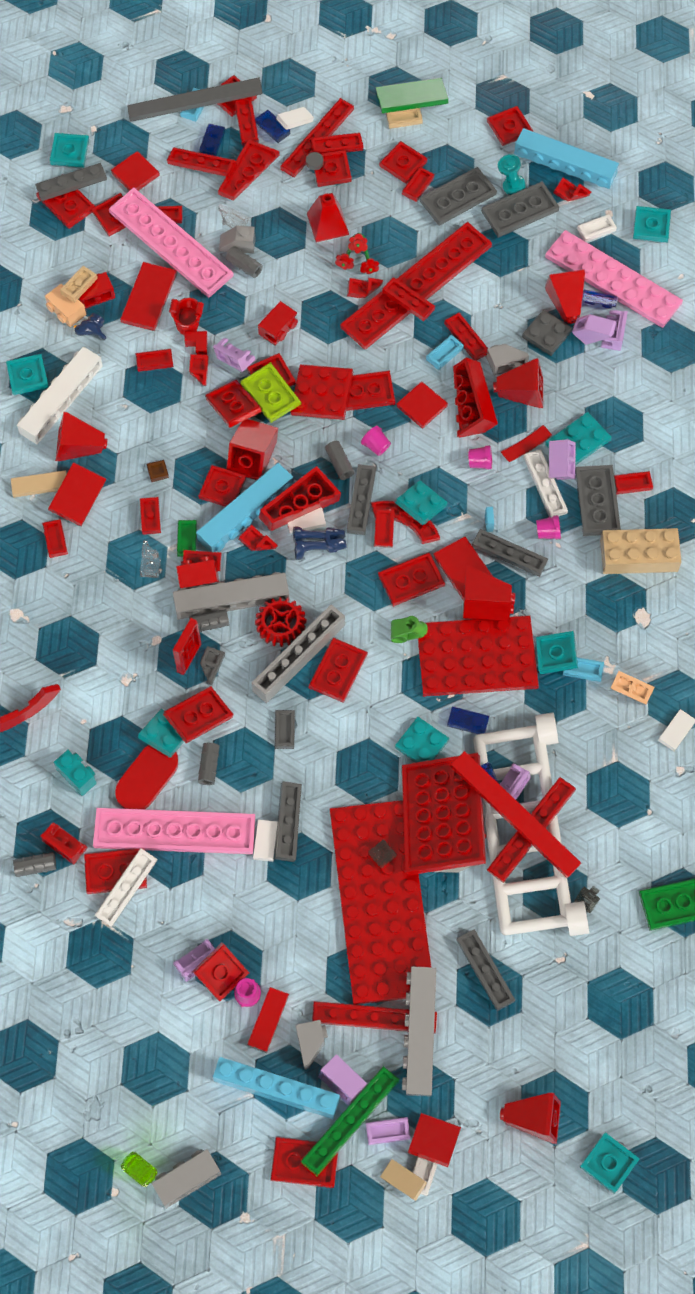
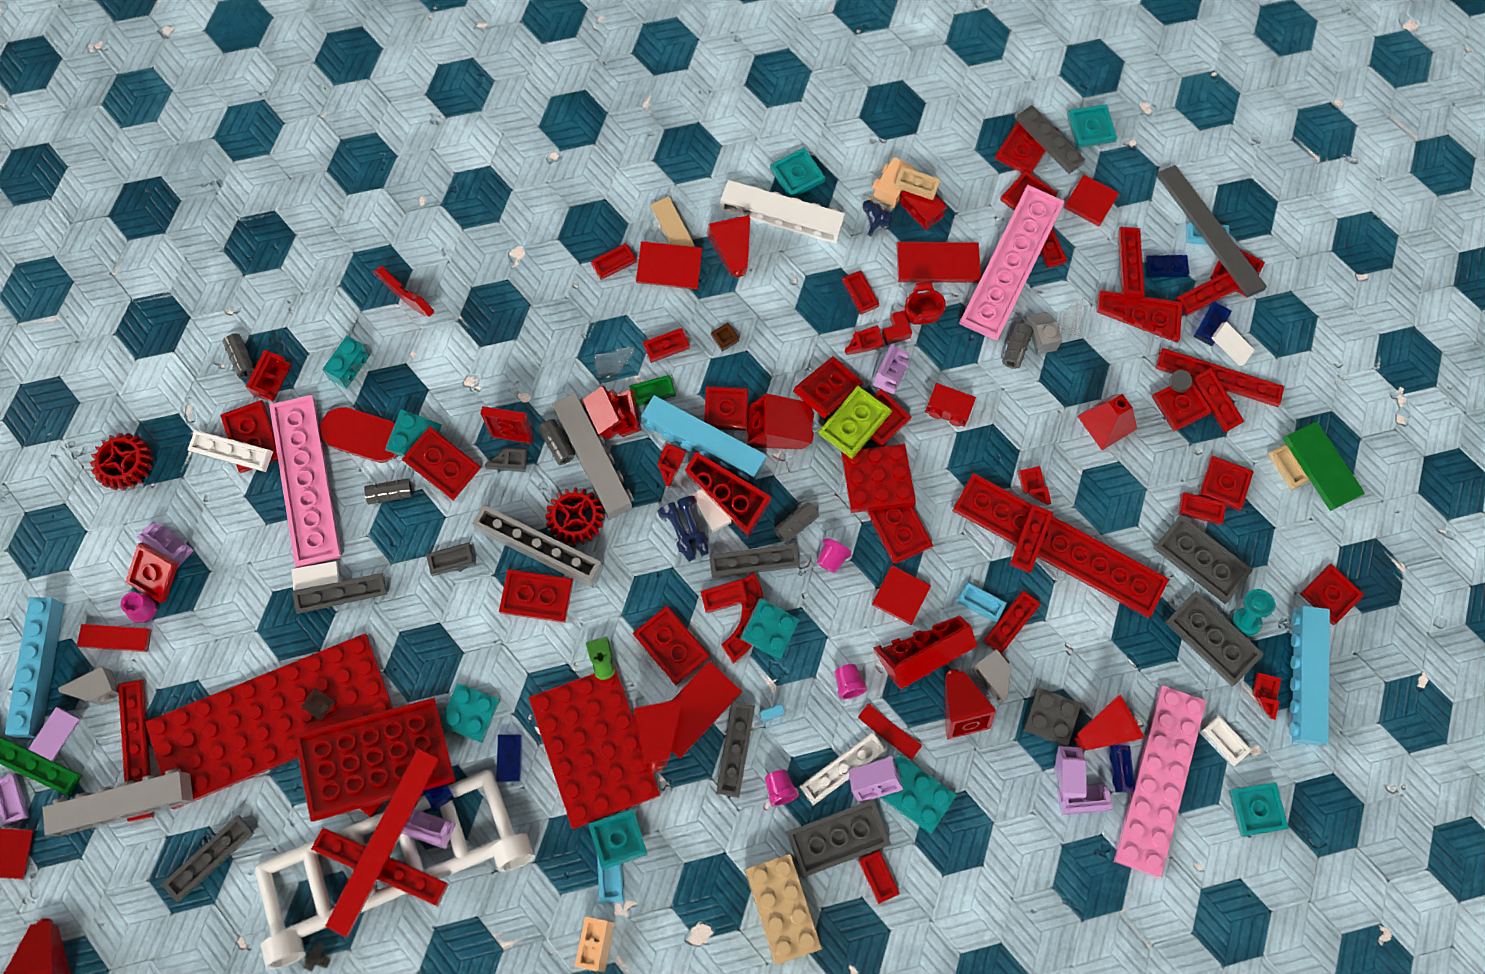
camera: 70 degrees right, 5 degrees up
red plant [335,233,379,274] -> none
none -> red gear [89,433,154,491]

